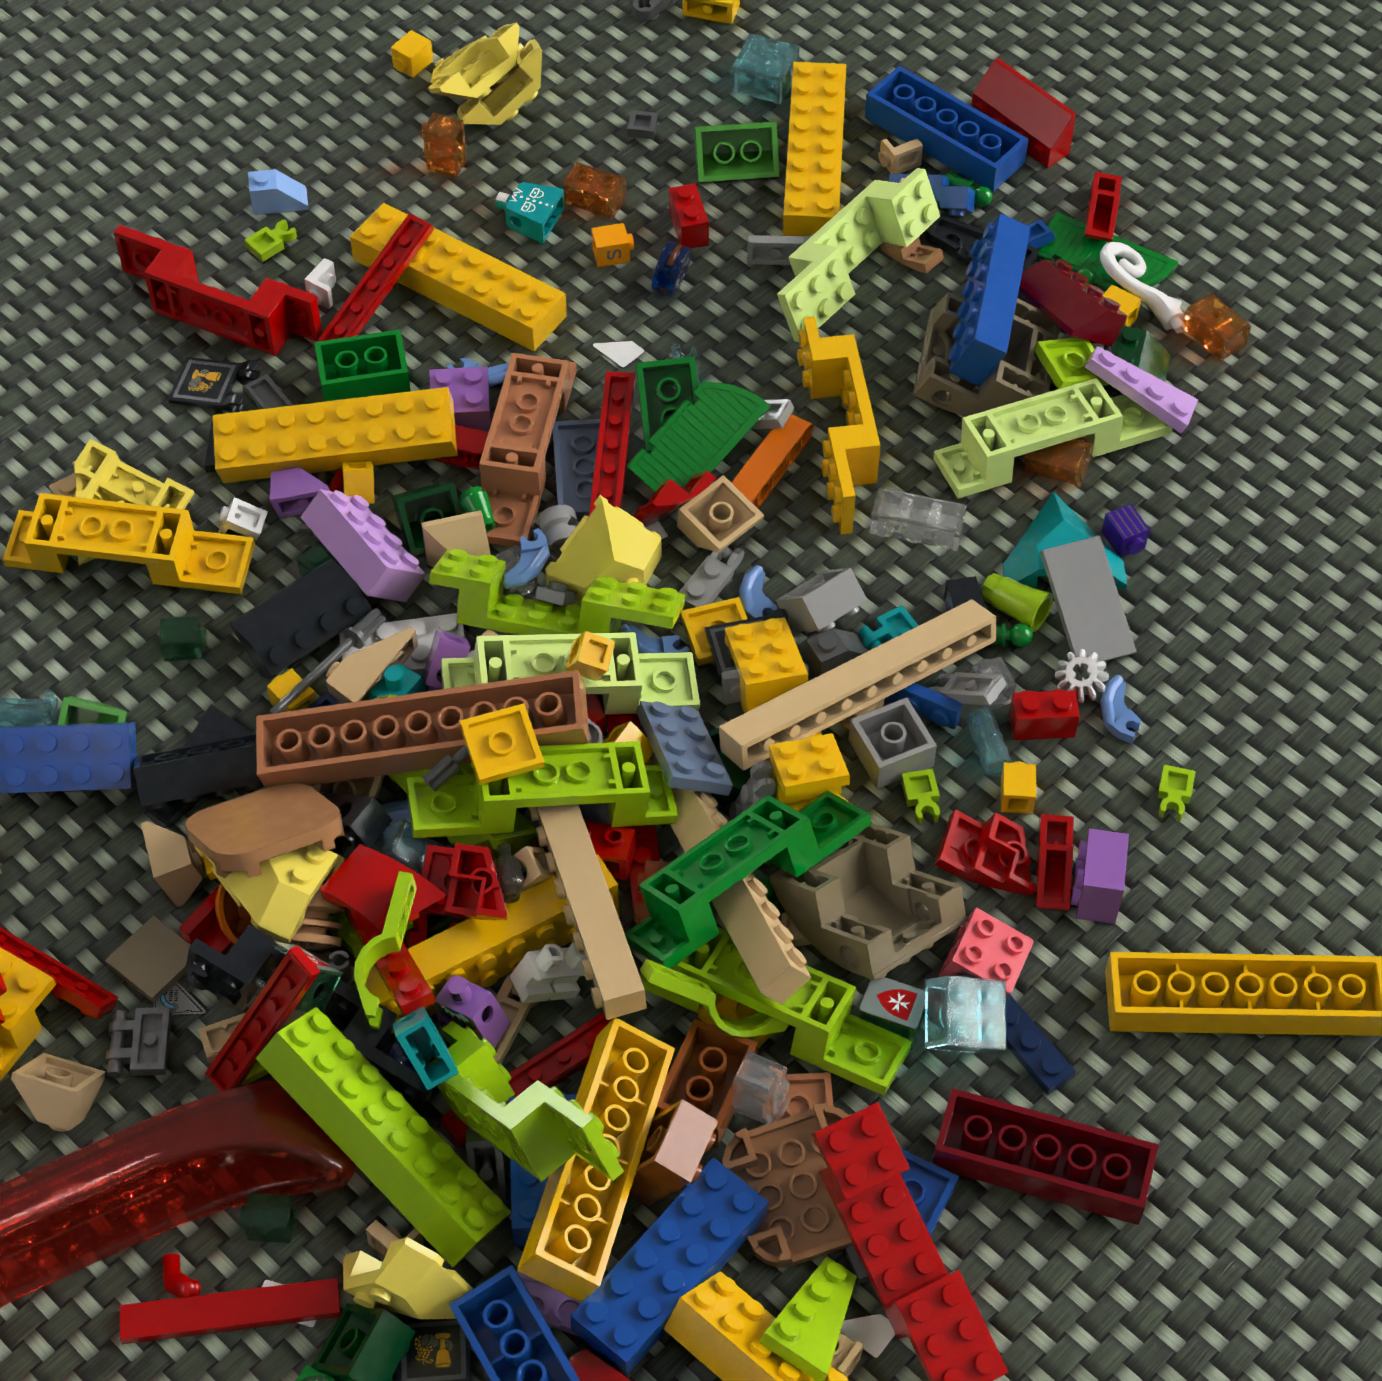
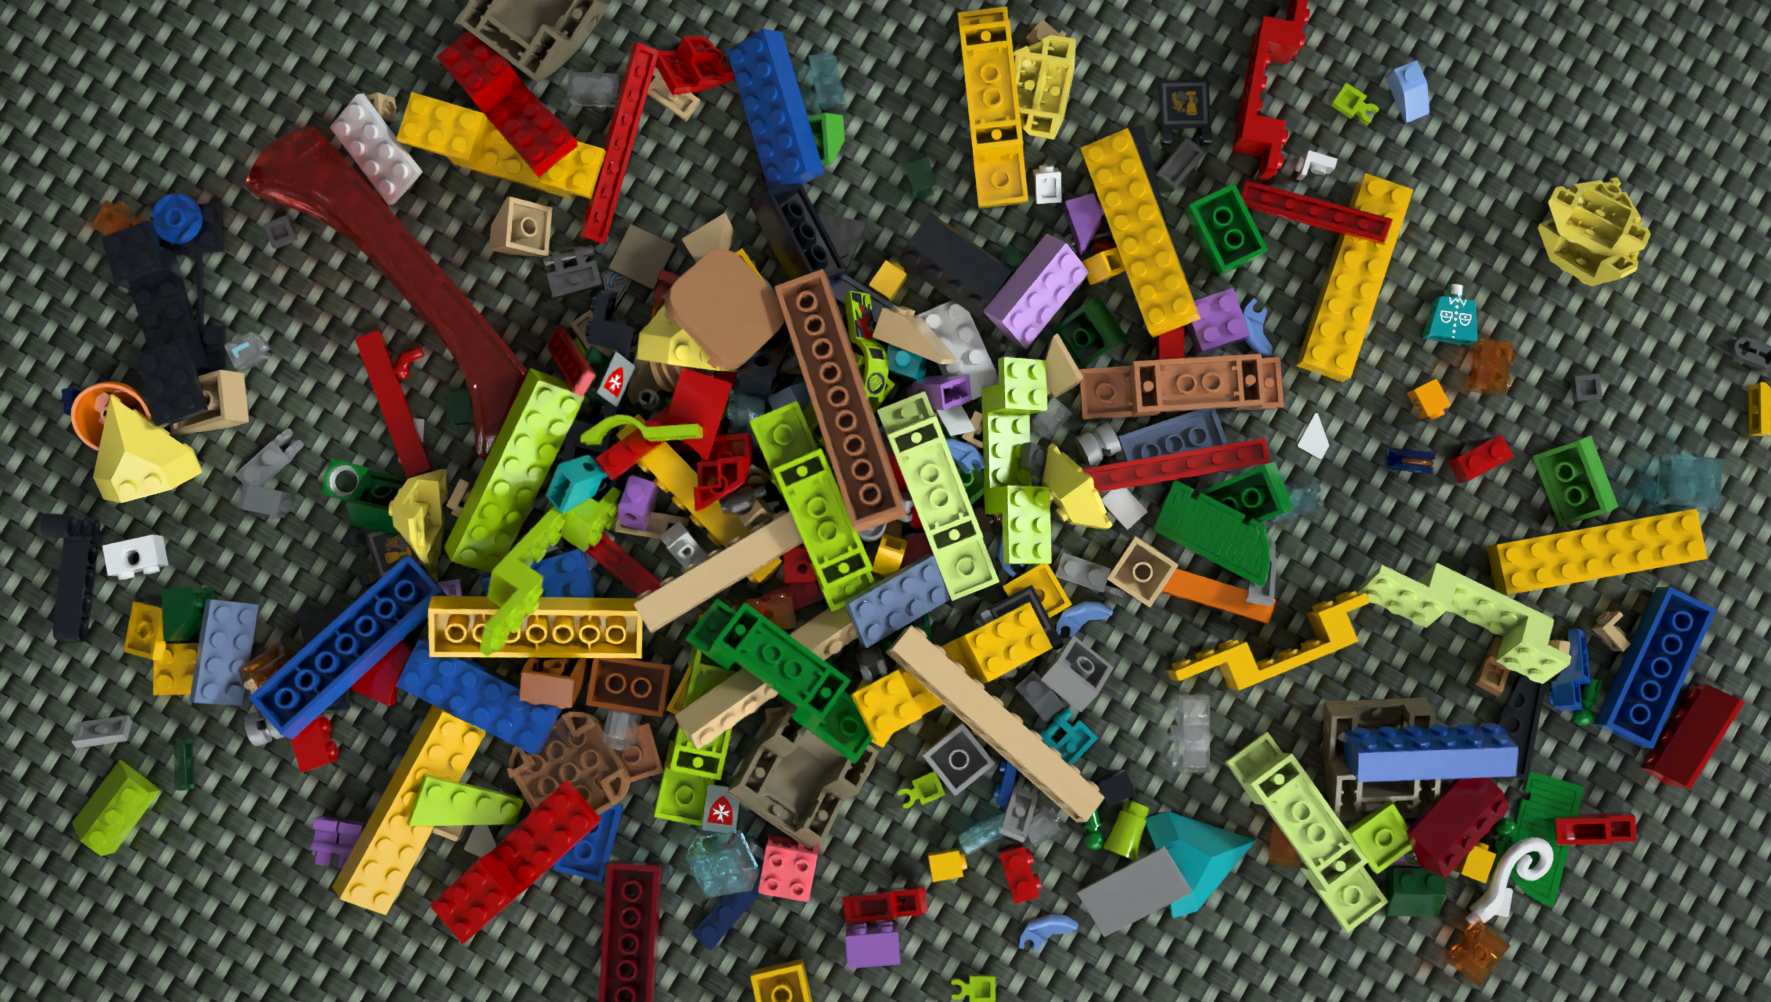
camera: 75 degrees right, 30 degrees up
dark grey piece [270,608,386,713] -> none
yellow brick [391,30,433,78] -> none
clear orange brick [421,112,467,178] -> none
dark grey axle [423,745,469,791] -> none
green cone [460,486,496,532] -> none
yellow plate [460,703,544,785] -> none
medium blue piece [503,528,550,589] -> none
yellow brick [565,631,615,681] -> none
red slope [633,470,717,527] -> none
lime piece [640,959,789,1038] -> none
light grey hinge [747,235,813,265] -> none
red slope [934,809,1036,895] -> none
blue tile [1027,219,1055,249] -> none
white gear [1055,649,1109,703] -> none
lavender wing [1085,346,1198,433] -> none
dark purple brick [1102,504,1150,558] -> none

